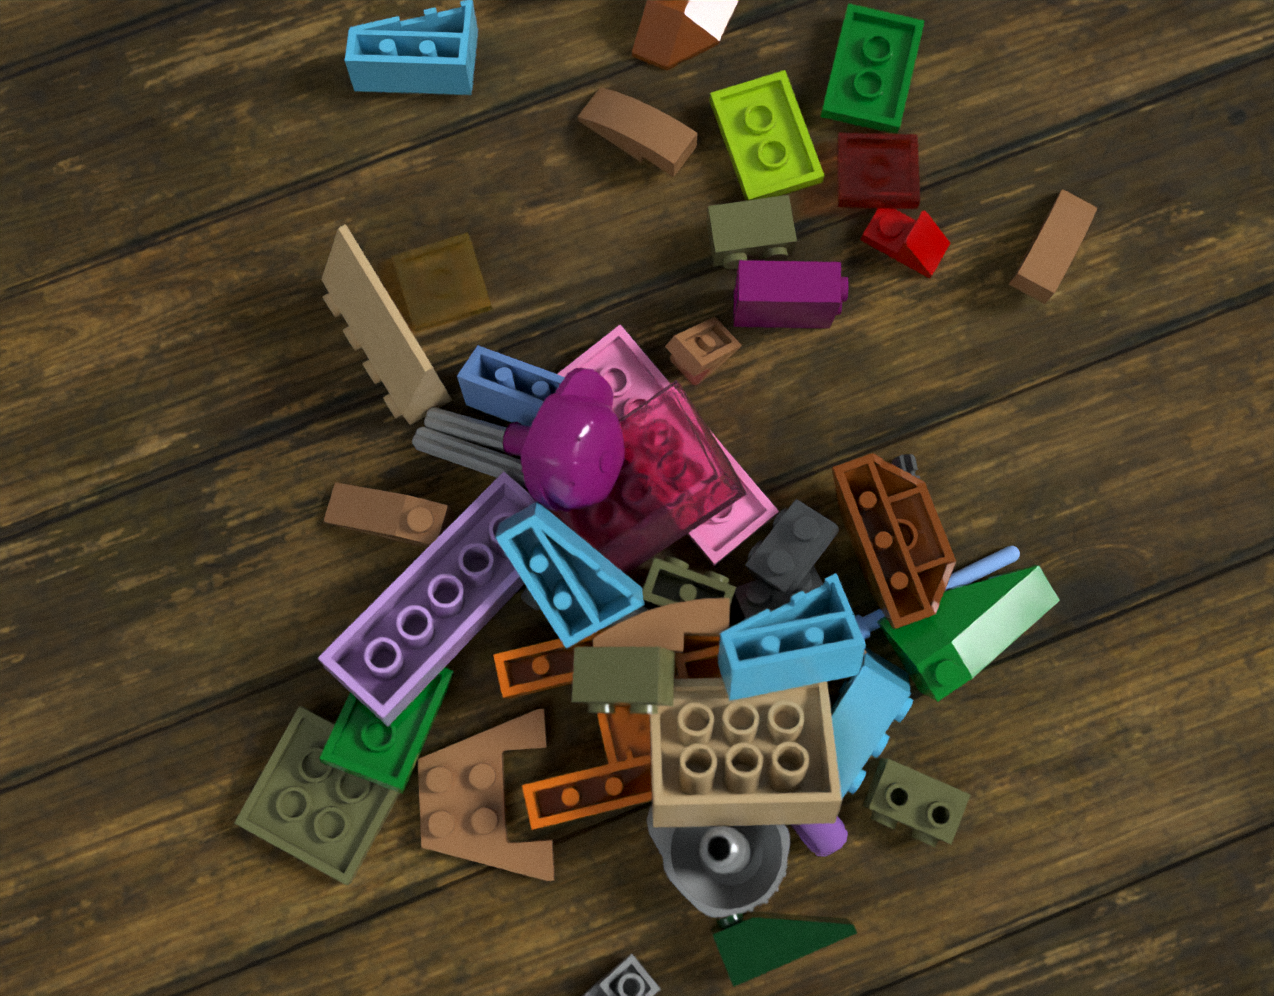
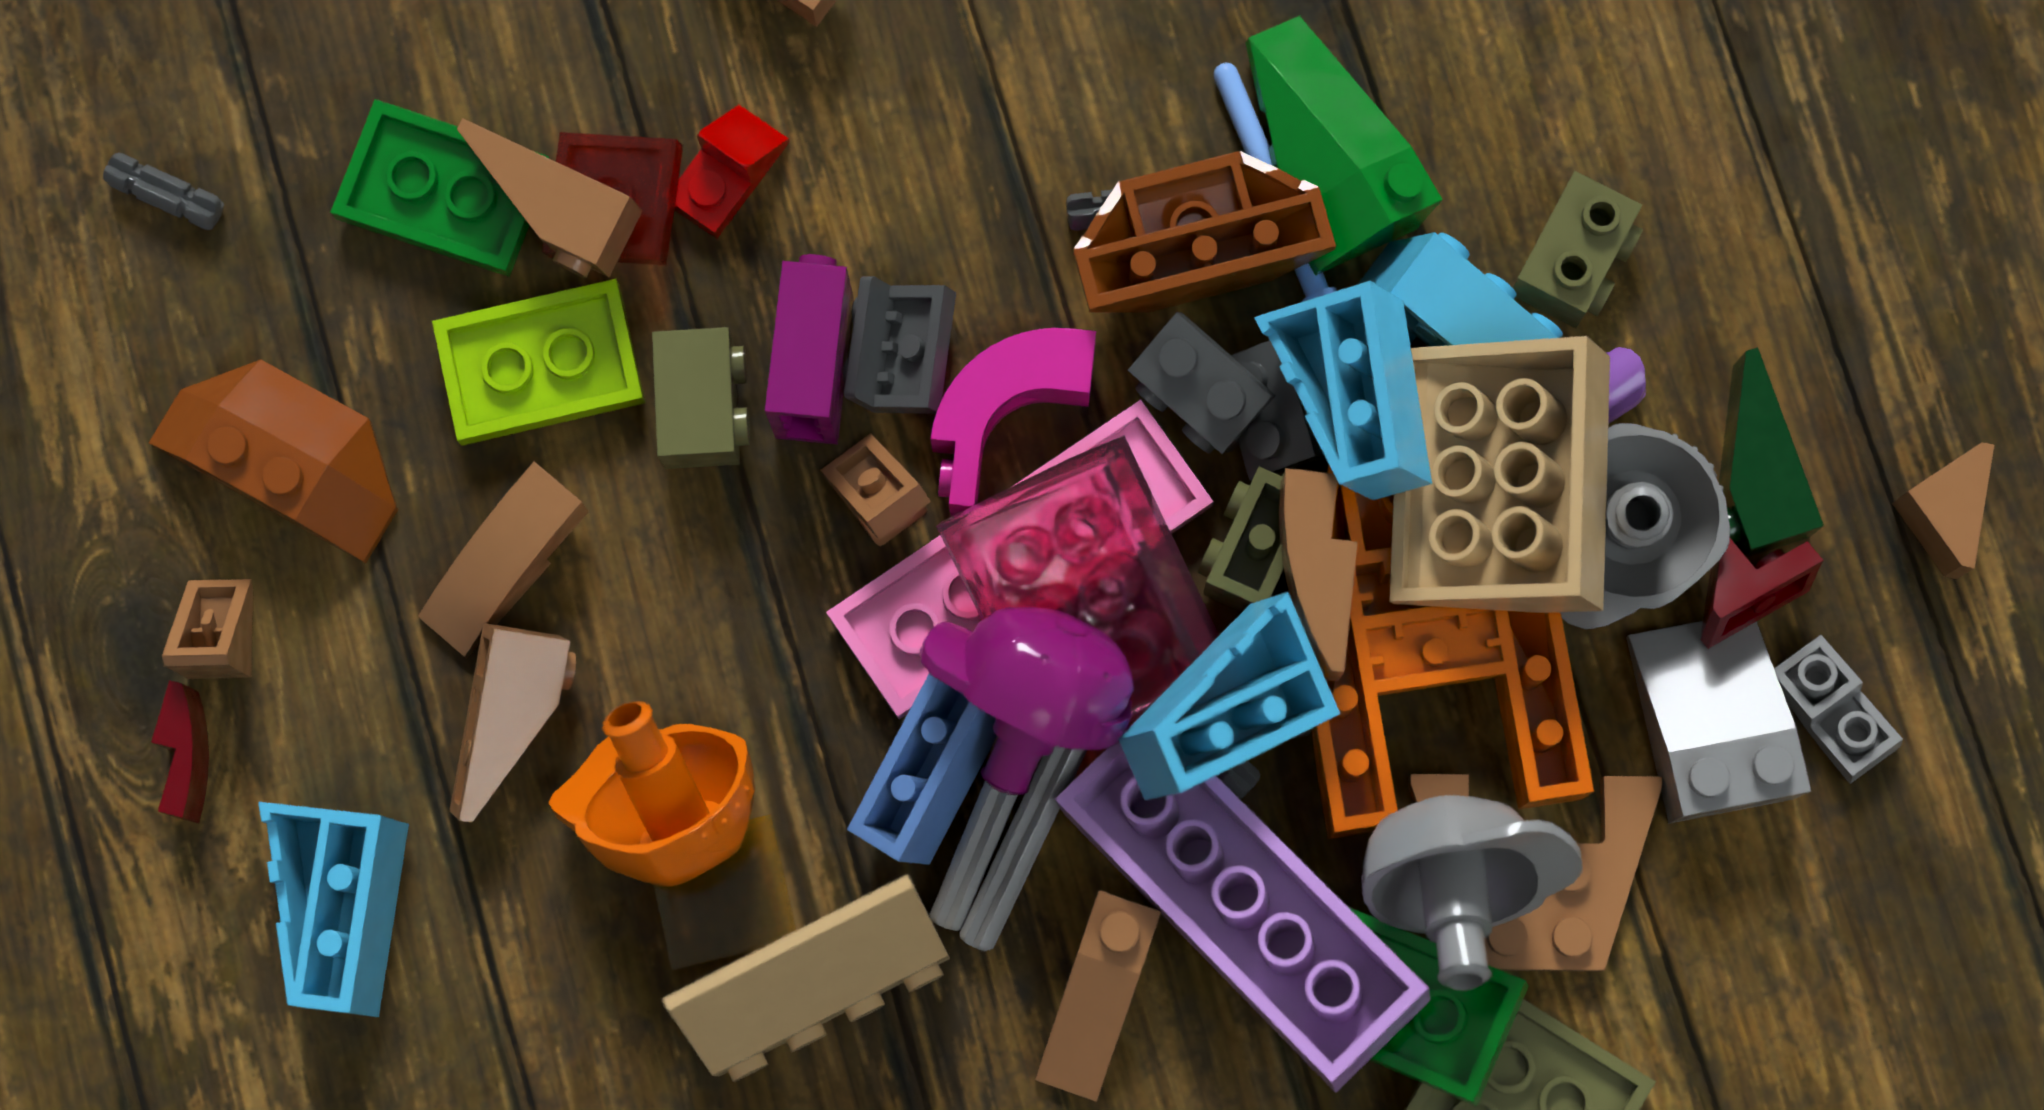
camera: 85 degrees left, 0 degrees up
olive brick [572,647,675,714] -> none
none -> medium nougat slope [449,623,576,822]
none -> medium nougat slope [457,118,643,278]
none -> orange piece [549,701,755,887]
none -> dark grey bracket [843,276,957,414]
none -> dark pink arch [930,328,1096,517]
none -> light grey piece [1361,795,1582,990]
none -> light grey slope [1626,621,1811,824]
none -> dark red slope [1700,538,1823,649]

